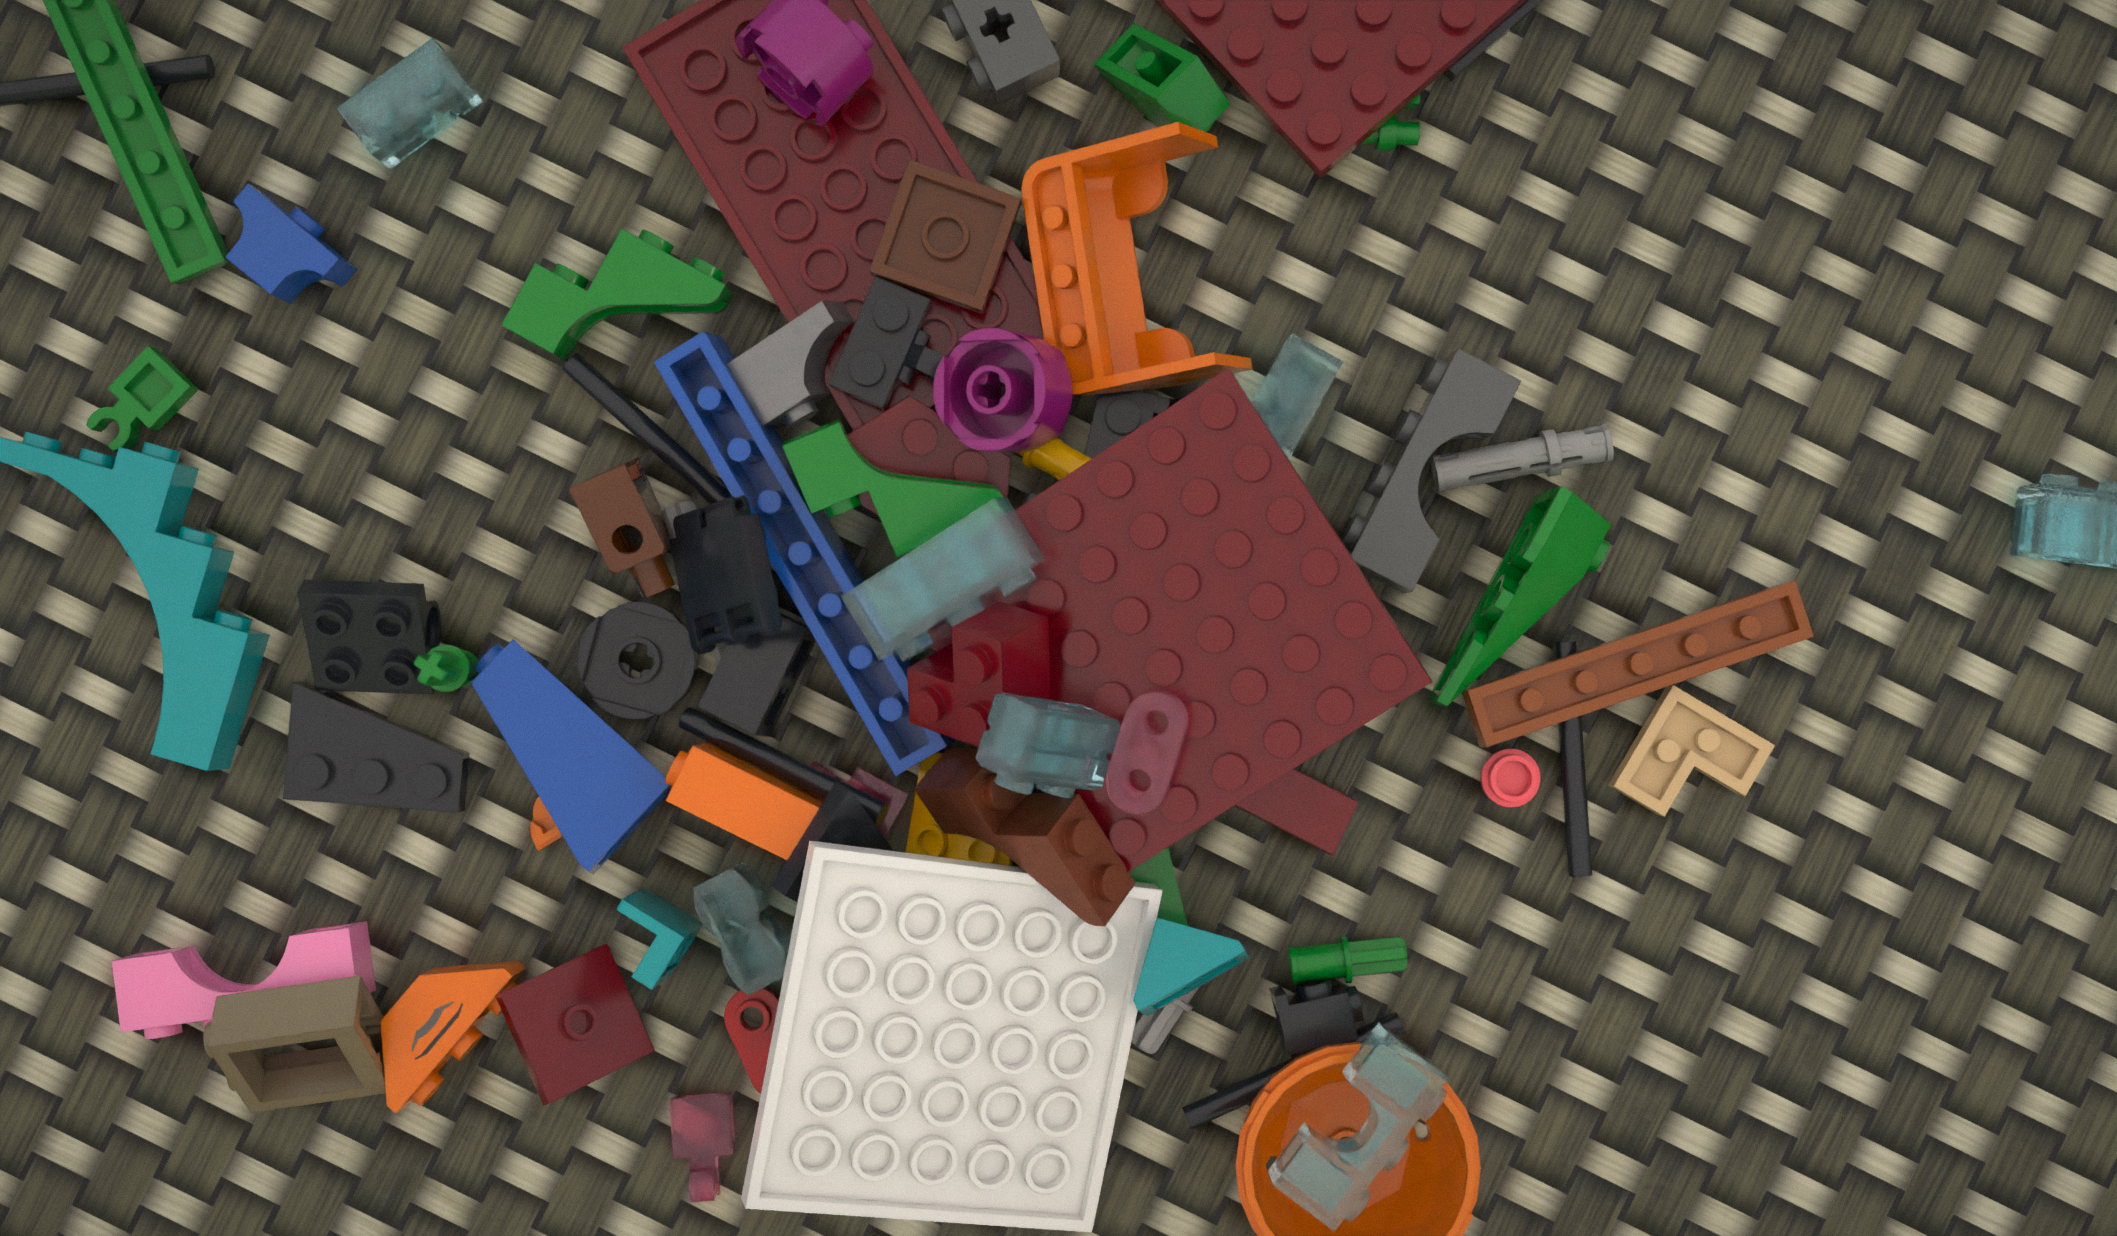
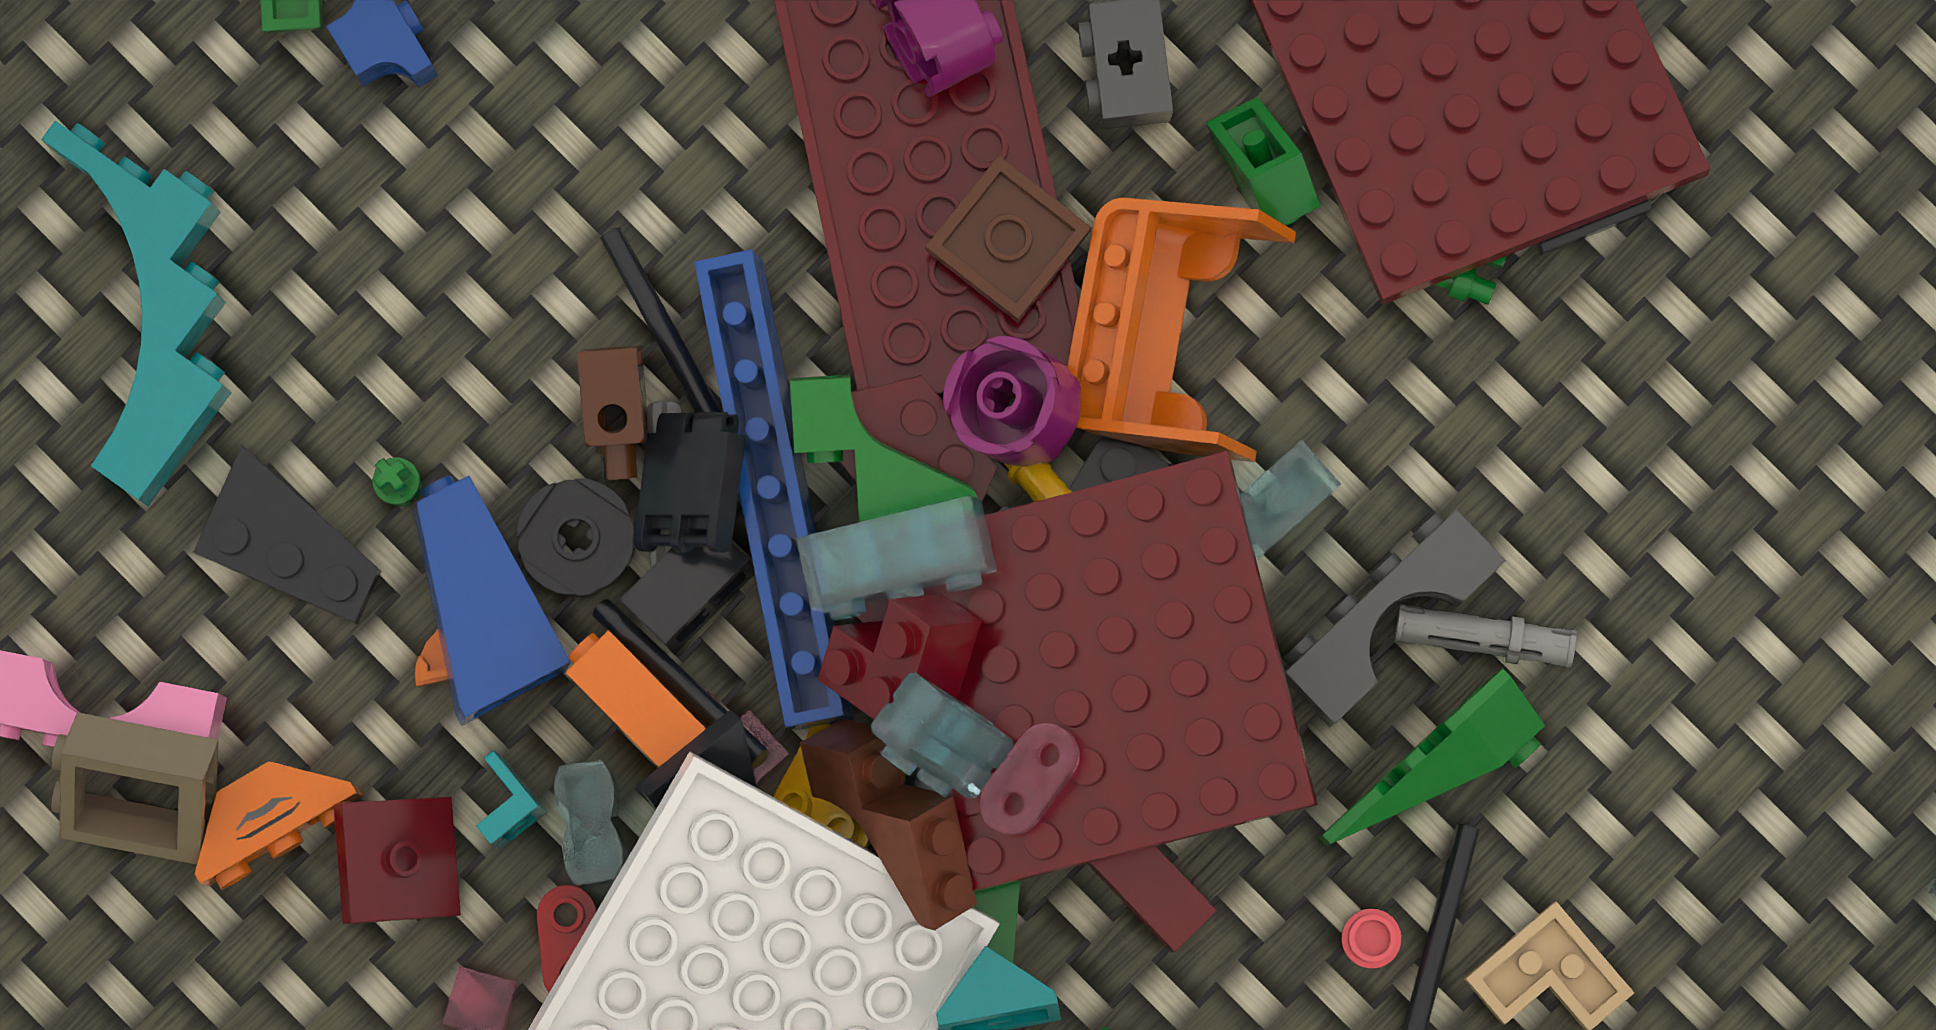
camera: 15 degrees right, 5 degrees down
green plate [86,346,199,452] -> none
black plate [297,579,441,694] -> none
green arch [501,229,734,361] -> none
flat silver arch [727,301,854,429] -> none
black hinge [828,276,945,411] -> none
dark orange plate [1462,581,1814,748] -> none

